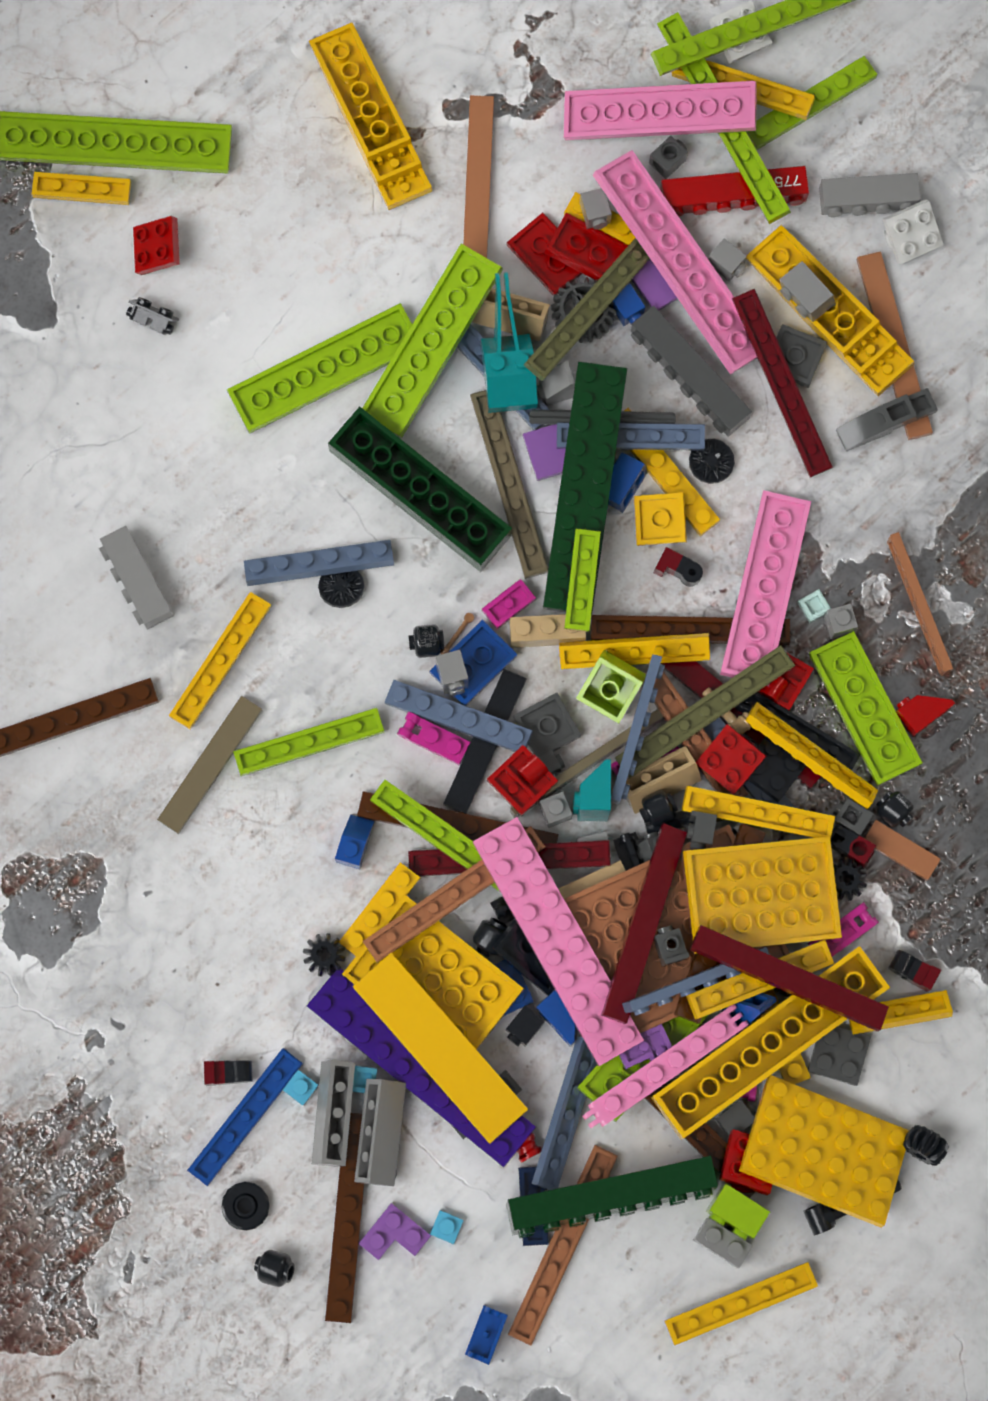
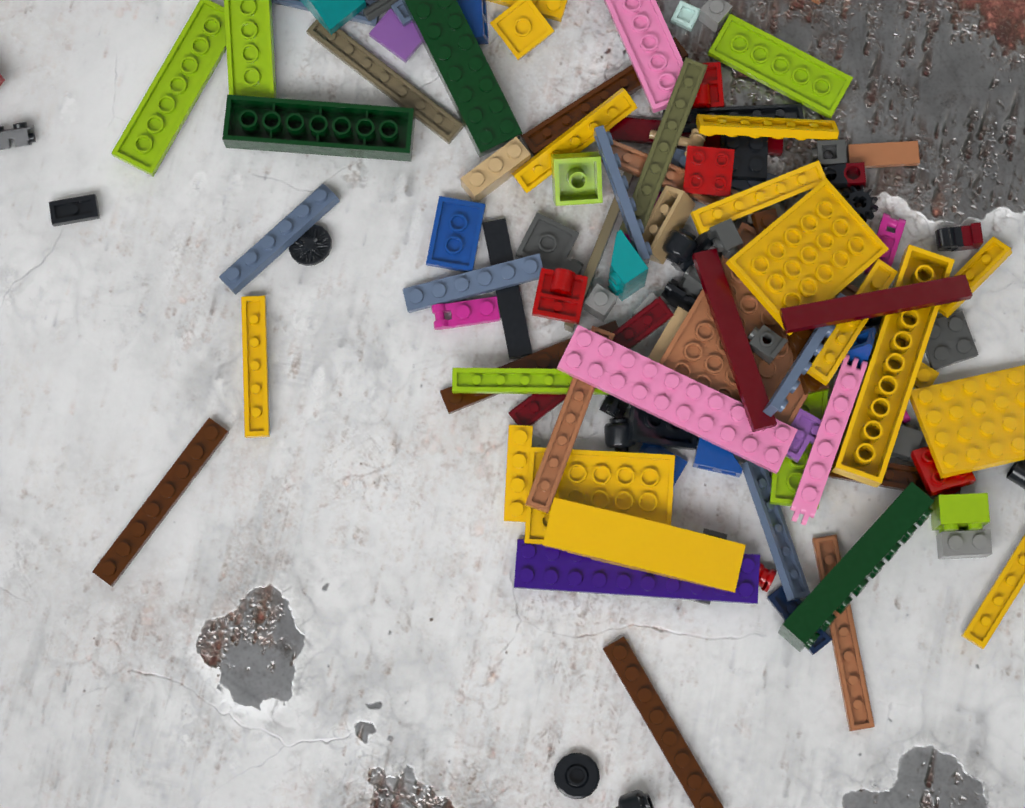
camera: 30 degrees left, 0 degrees up
light grey brick [99,526,173,630] -> none
dark tan tile [157,696,263,834] -> none
blue tile [187,1048,303,1186] -> none
leg [204,1061,253,1086] -> none
lime plate [233,708,385,777] -> none
medium azure plate [283,1070,319,1106] -> none
black gear [303,933,346,977] -> none
light grey brick [311,1060,355,1167] -> none
blue slope [335,814,375,870] -> none
medium azure plate [353,1065,377,1093] -> none
light grey brick [354,1079,406,1186] -> none
medium lavender plate [359,1203,431,1260] -> none
black head [408,624,445,658] -> none
medium azure plate [430,1210,464,1244] -> none
light grey brick [436,650,468,696] -> none
medium nougat hinge [441,613,474,655] -> none
blue hinge [465,1305,508,1365] -> none
dark pink plate [482,579,536,629] -> none
black brick [506,1005,545,1047] -> none
lime plate [564,529,601,632] -> none
leg [653,547,703,587] -> none
black head [876,791,914,828] -> none
red slope [896,695,955,737] -> none
none -> black plate [49,194,100,227]

